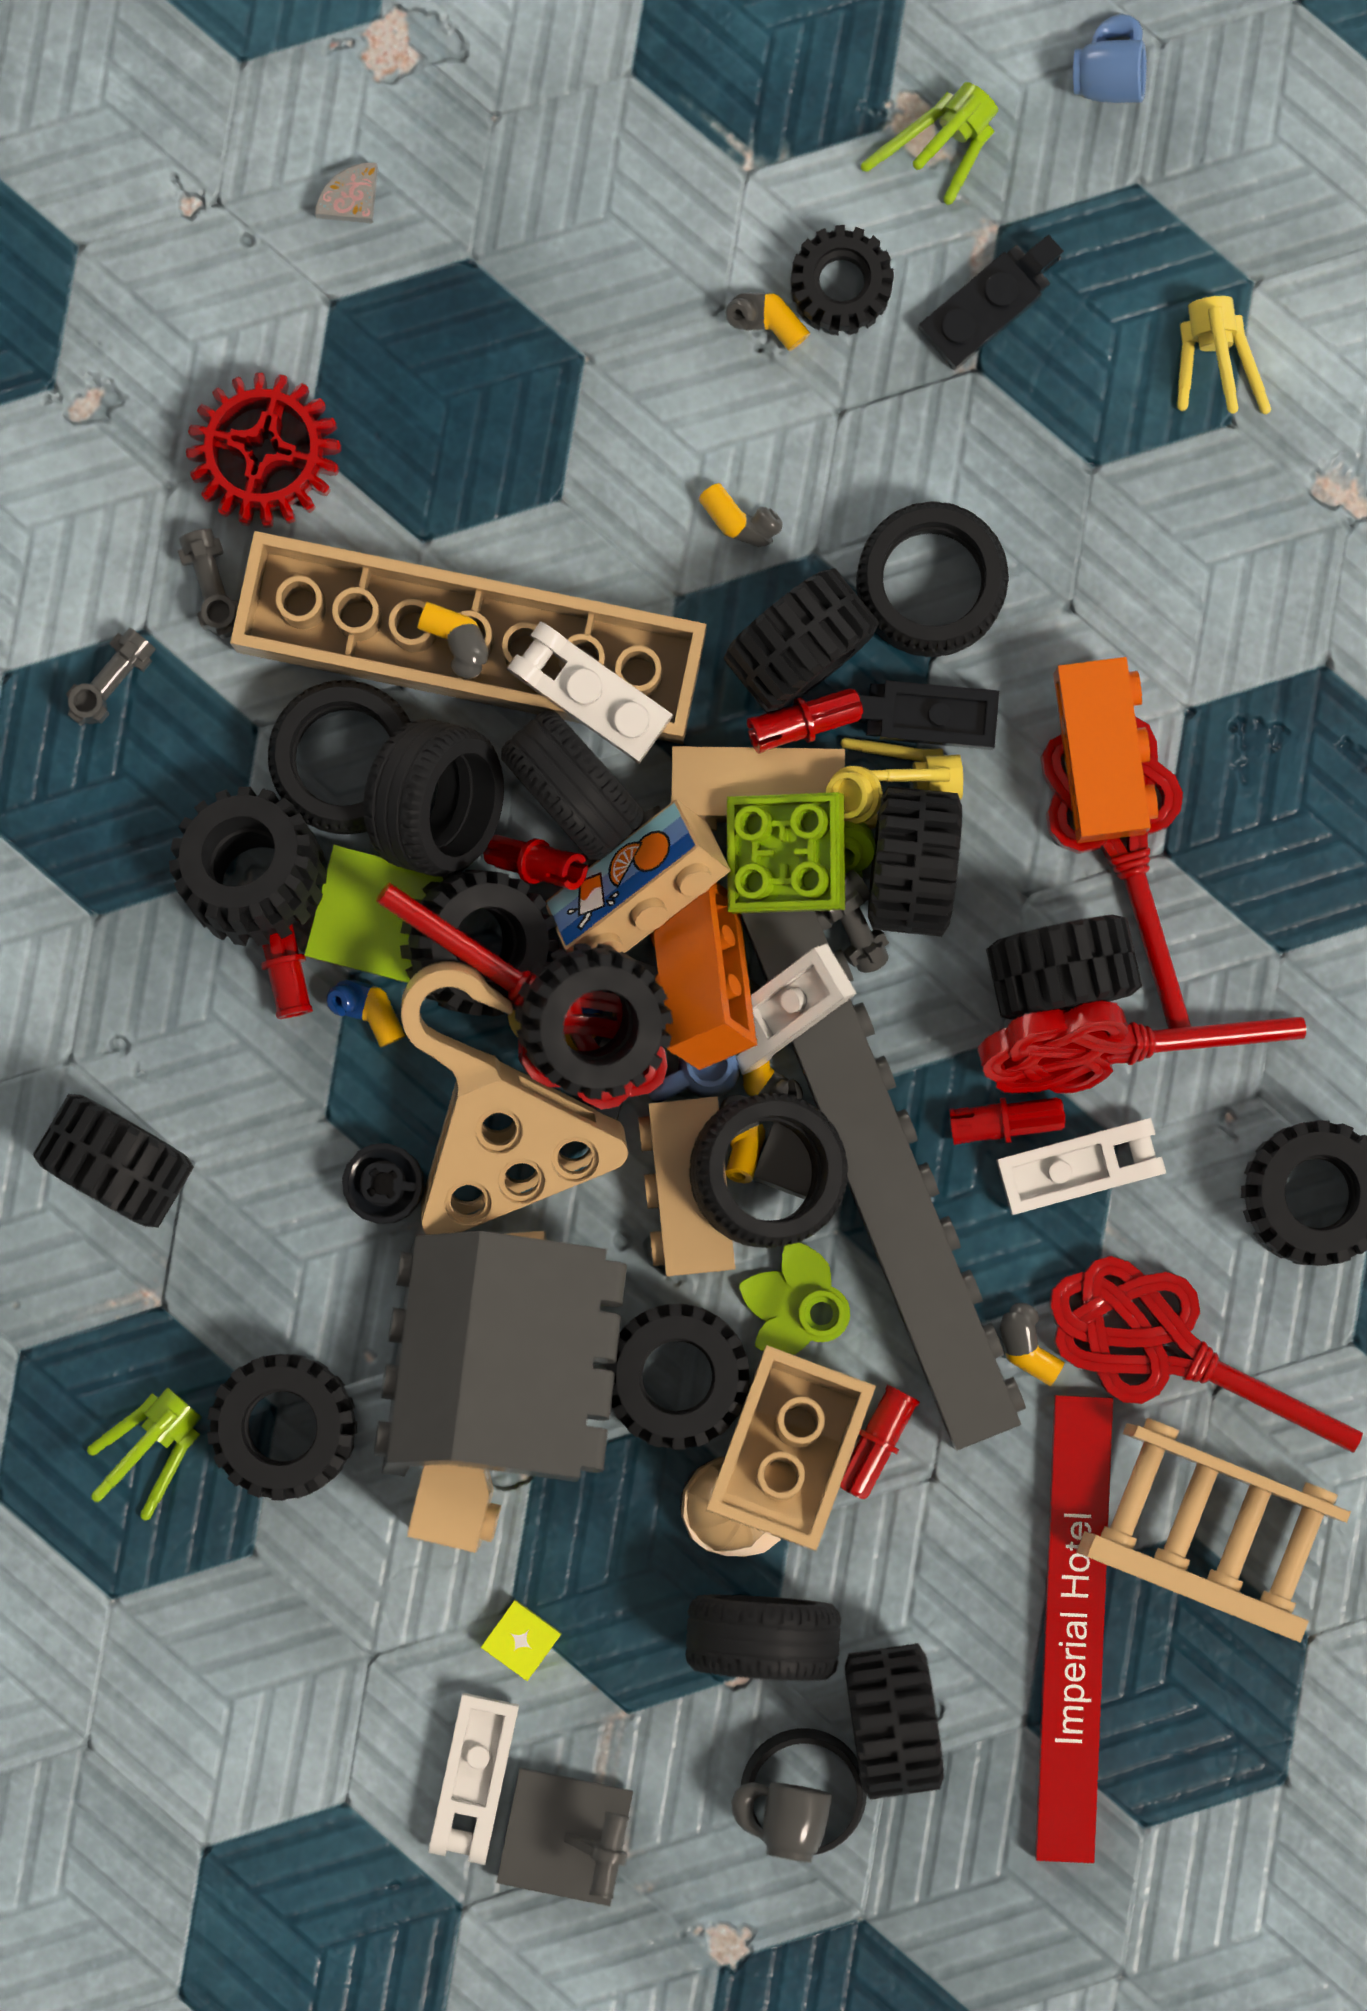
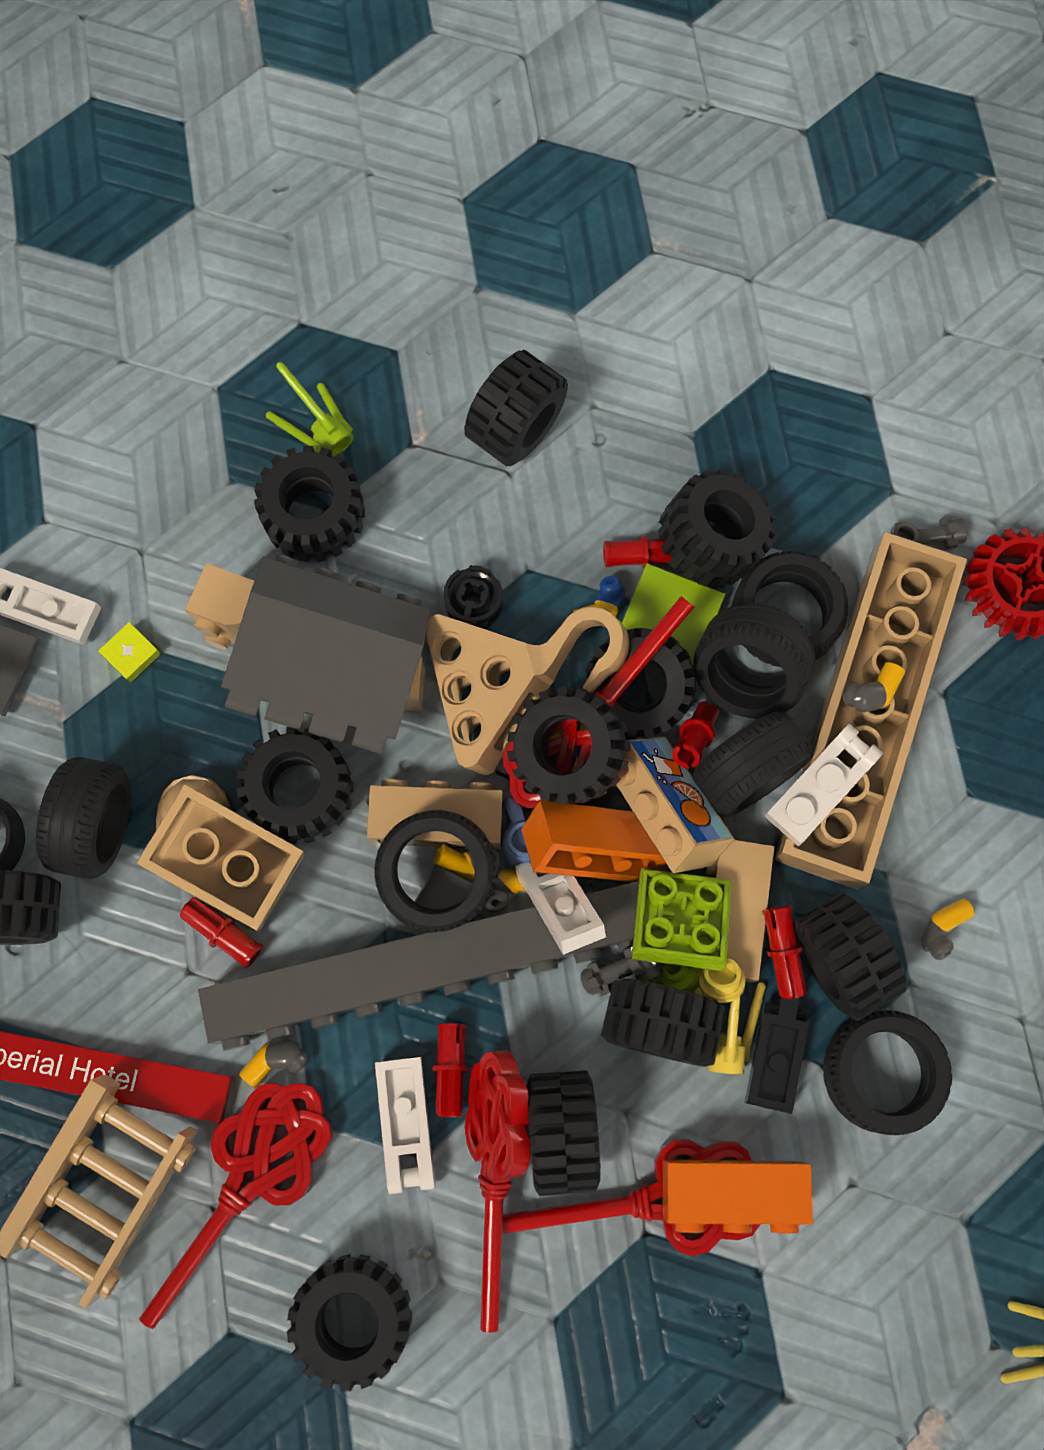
camera: 100 degrees right, 10 degrees down
dark grey bar [66,627,156,726] -> none
lime plate [739,1242,850,1355] -> none

